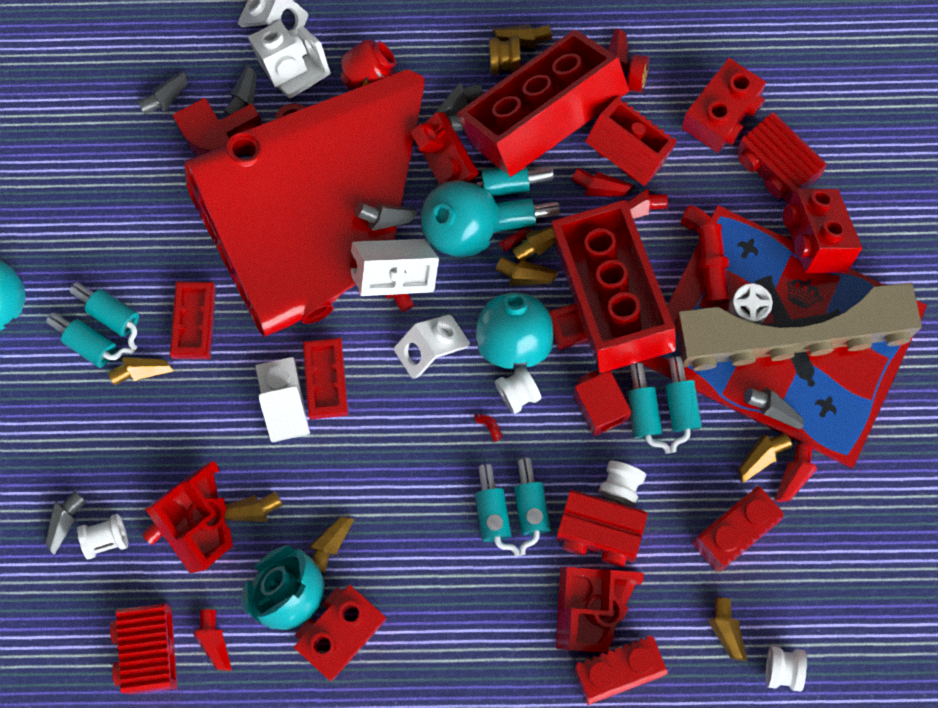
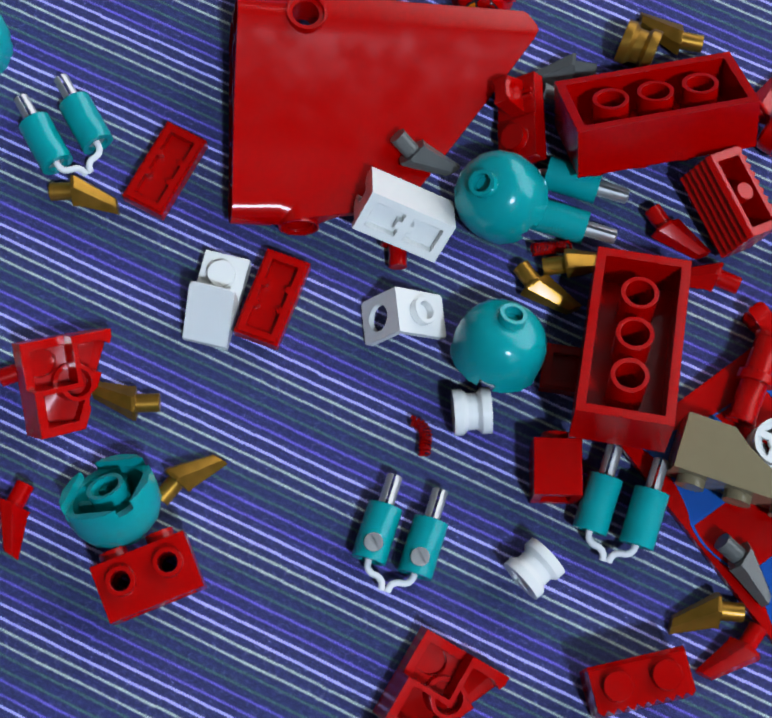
camera: 20 degrees right, 0 degrees up
red brick [556,489,648,567] -> none

